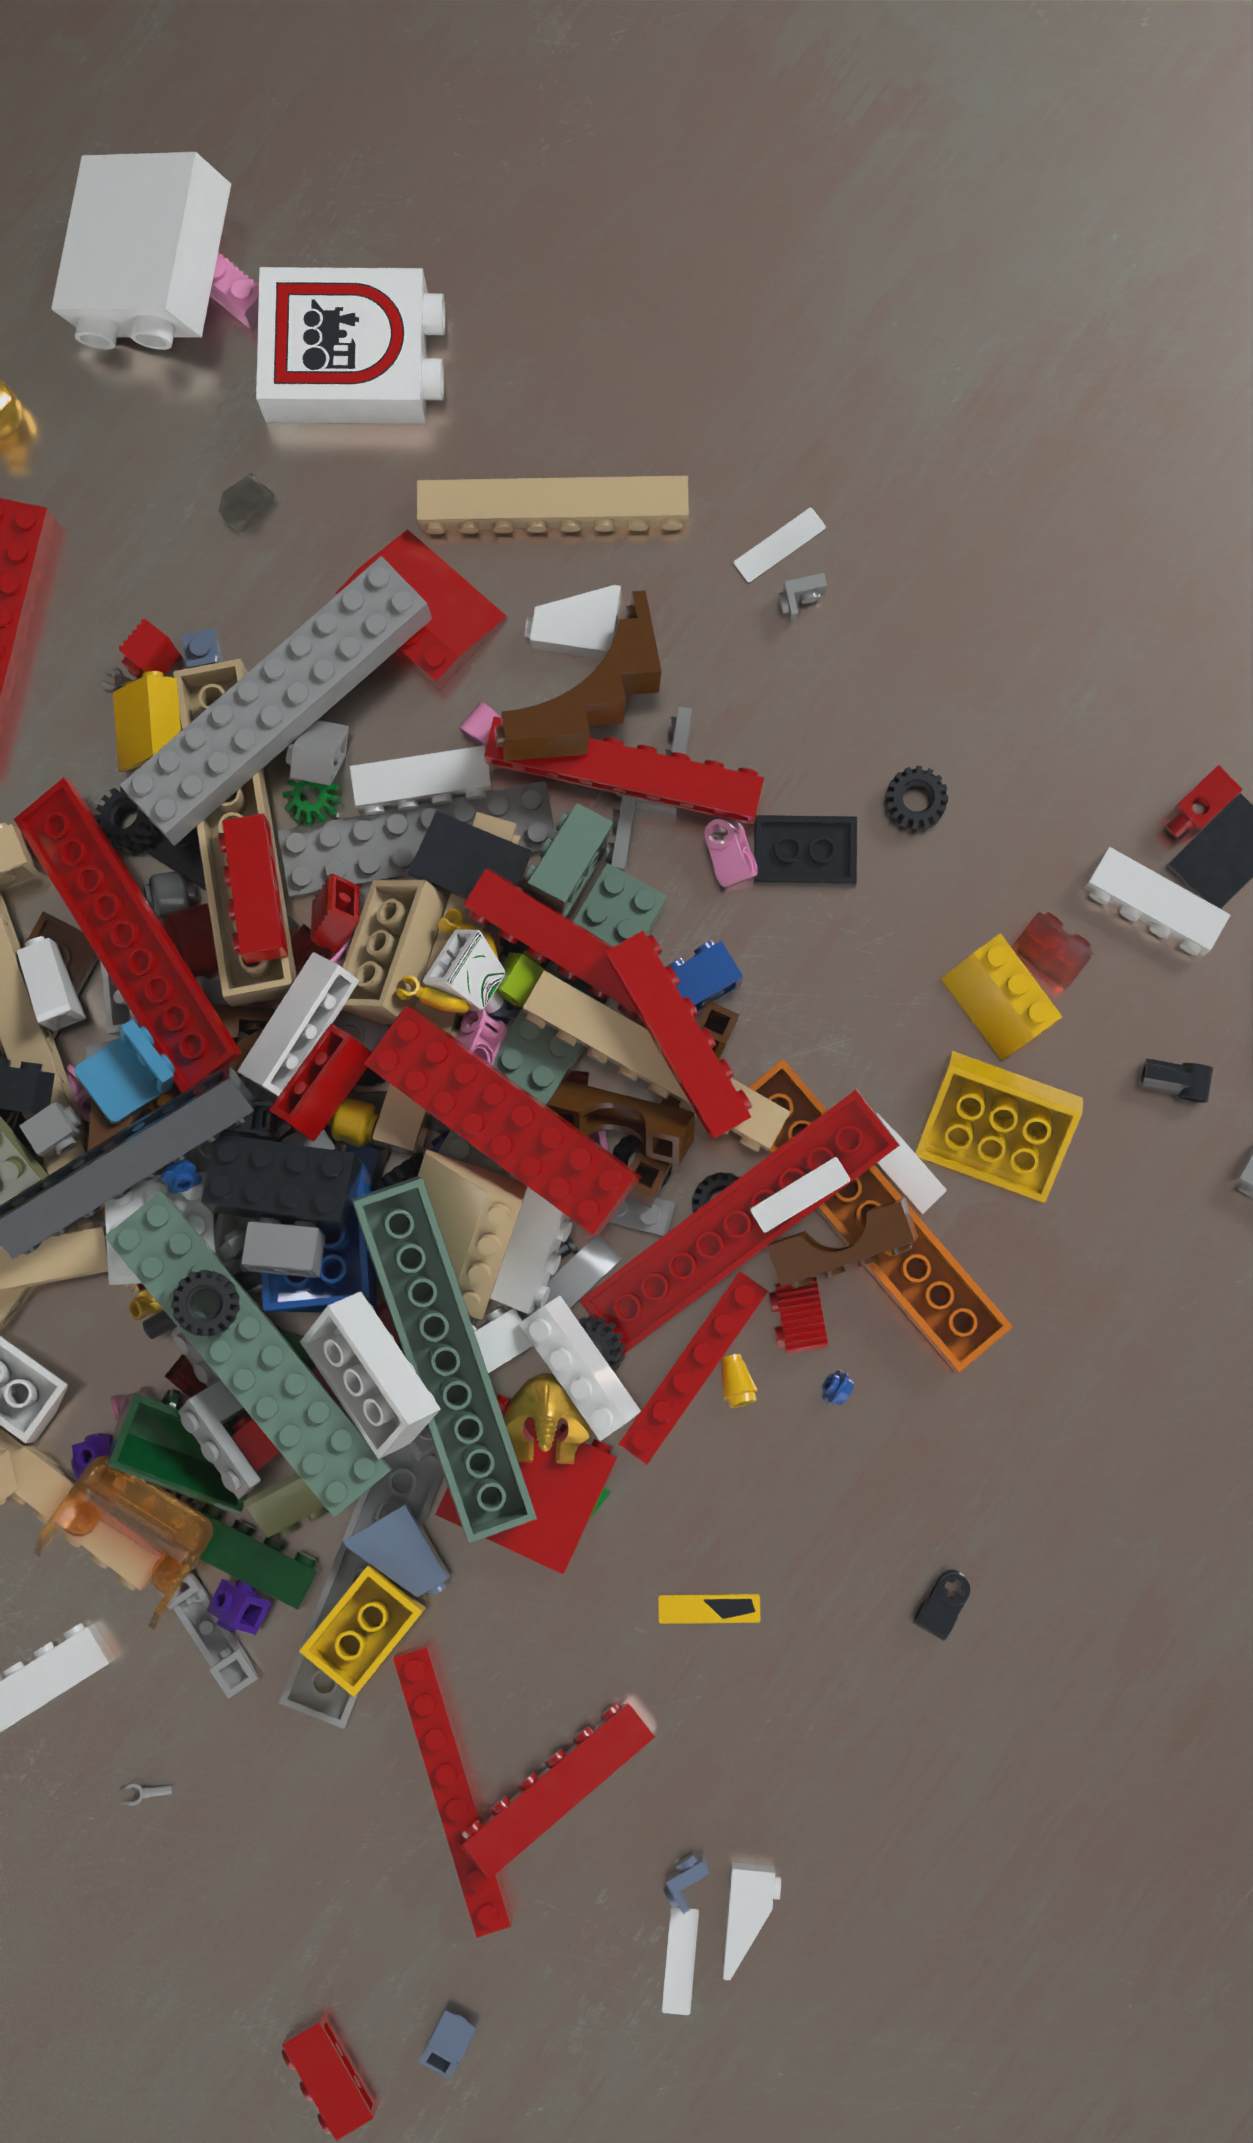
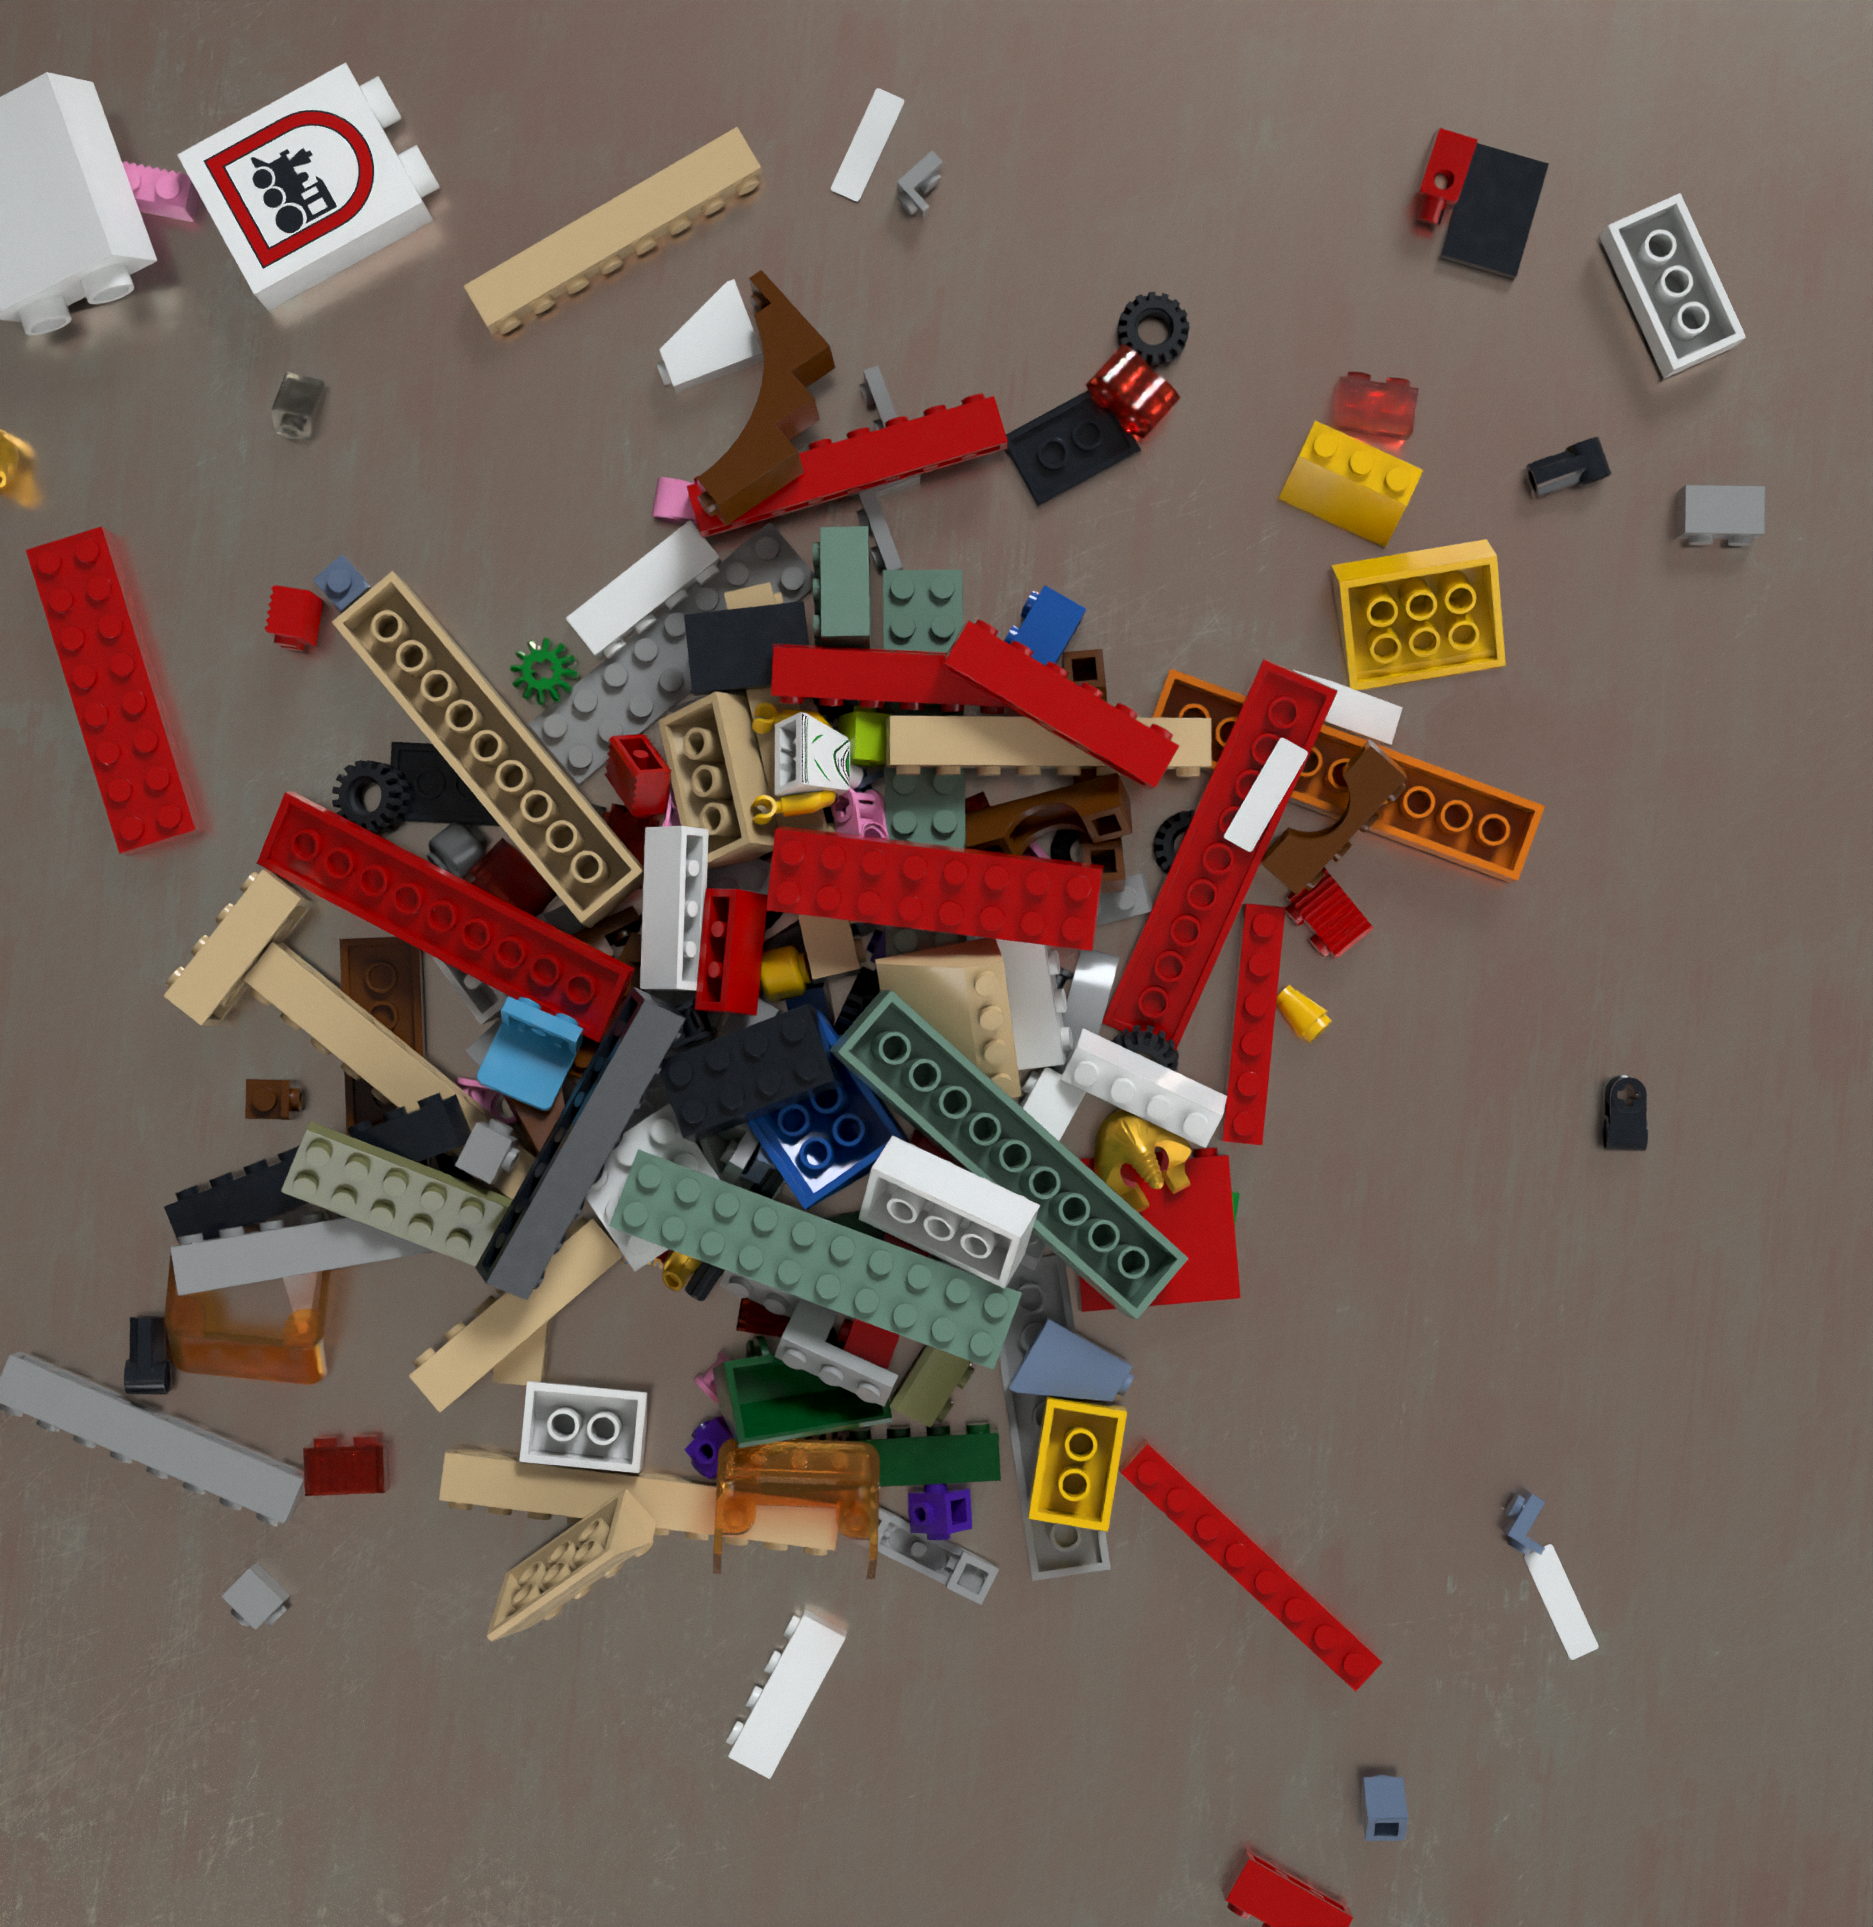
camera: 40 degrees left, 5 degrees up
white slope [17,936,86,1031] -> none
light grey hand [100,667,131,690] -> none
yellow brick [113,671,181,773] -> none
light grey hand [119,1784,172,1806] -> none
light grey brick [120,556,432,846] -> none
blue plate [161,1160,202,1194] -> none
black tyre [171,1270,240,1337] -> none
red brick [218,813,289,964] -> none
light grey brick [241,1218,326,1278] -> none
light grey brick [286,720,349,785] -> none
red slope [336,529,508,692] -> none
red brick [458,1702,655,1880] -> none
yellow sticker [658,1594,760,1624] -> none
bright pink piece [704,819,758,887] -> none
white slope [722,1862,781,1980] -> none
blue plate [822,1369,854,1405] -> none
white brick [1084,847,1231,956] -> none
none -> clear red brick [1086,344,1180,439]

